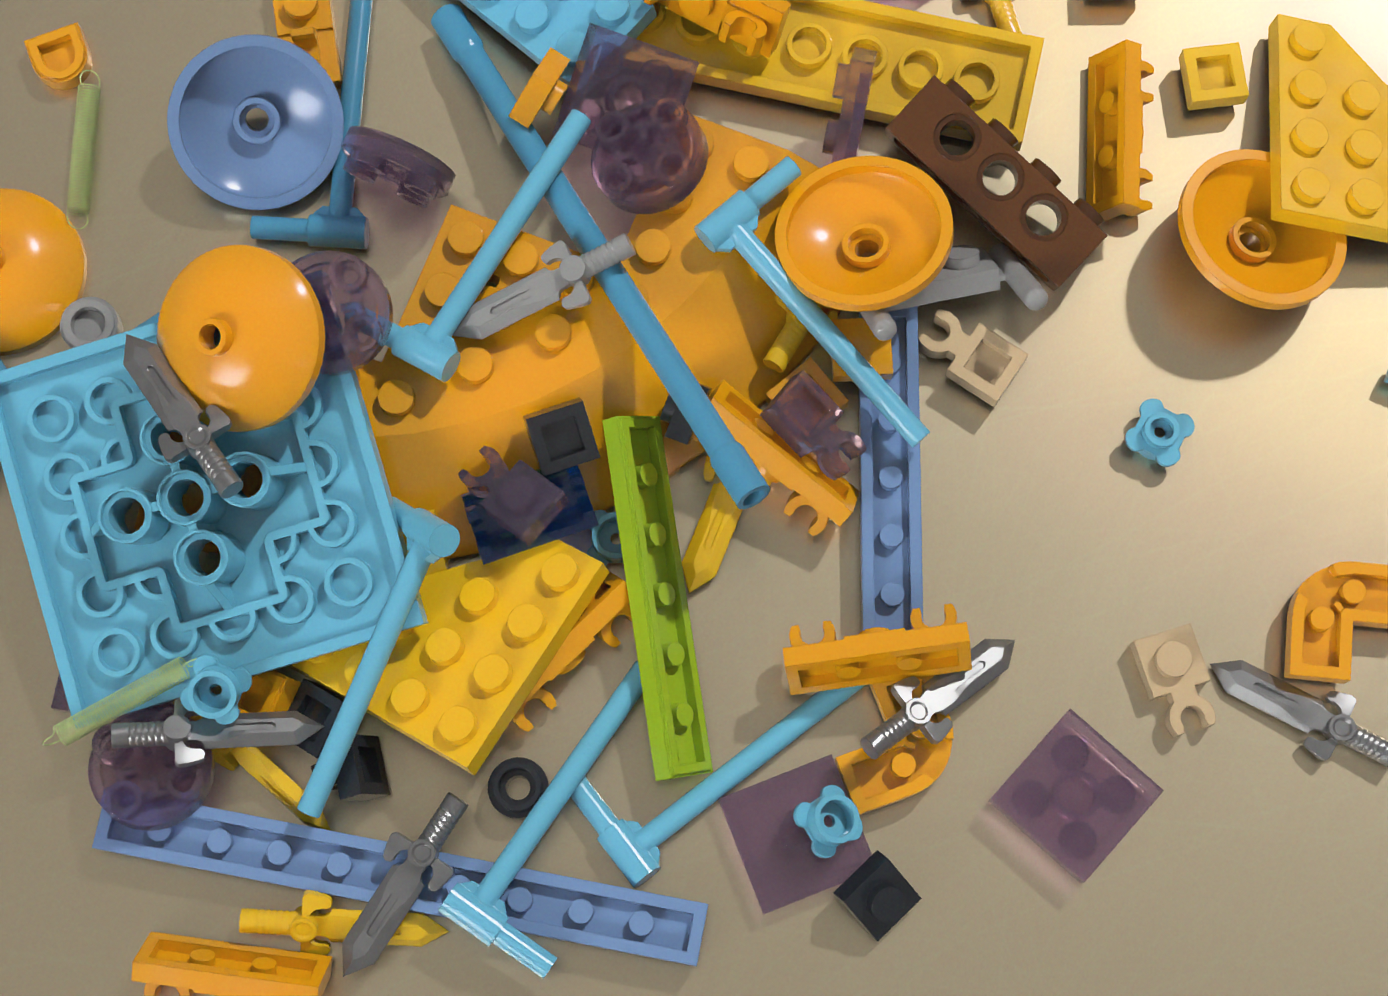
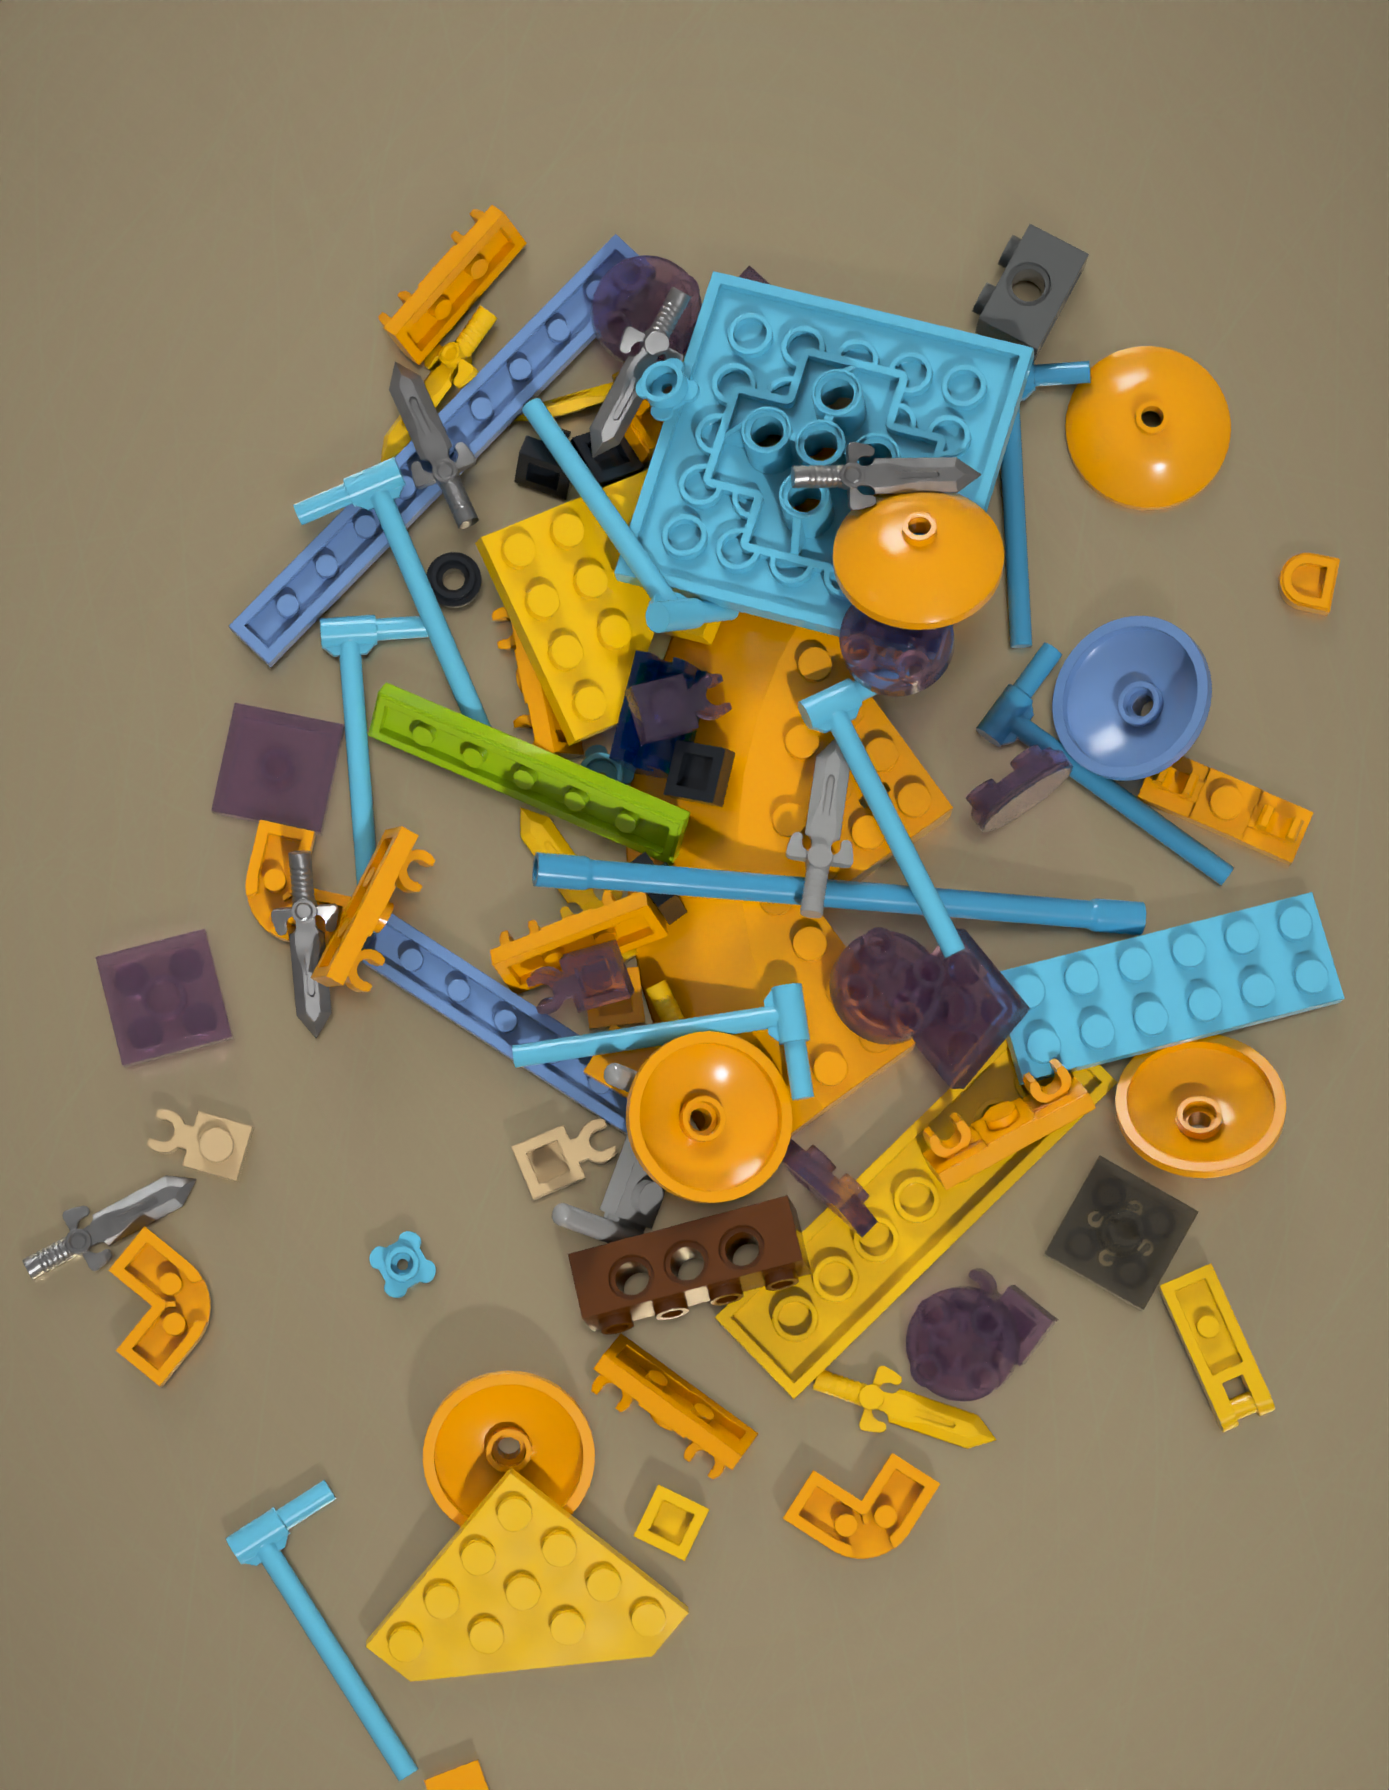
camera: 120 degrees right, 5 degrees up
yellowish green piece [42,657,197,746] -> none
light grey tile [60,297,123,349] -> none
yellowish green piece [67,70,101,229] -> none
light orange plate [508,47,570,128] -> none
medium azure plate [793,785,863,858] -> none
black plate [833,850,922,941] -> none

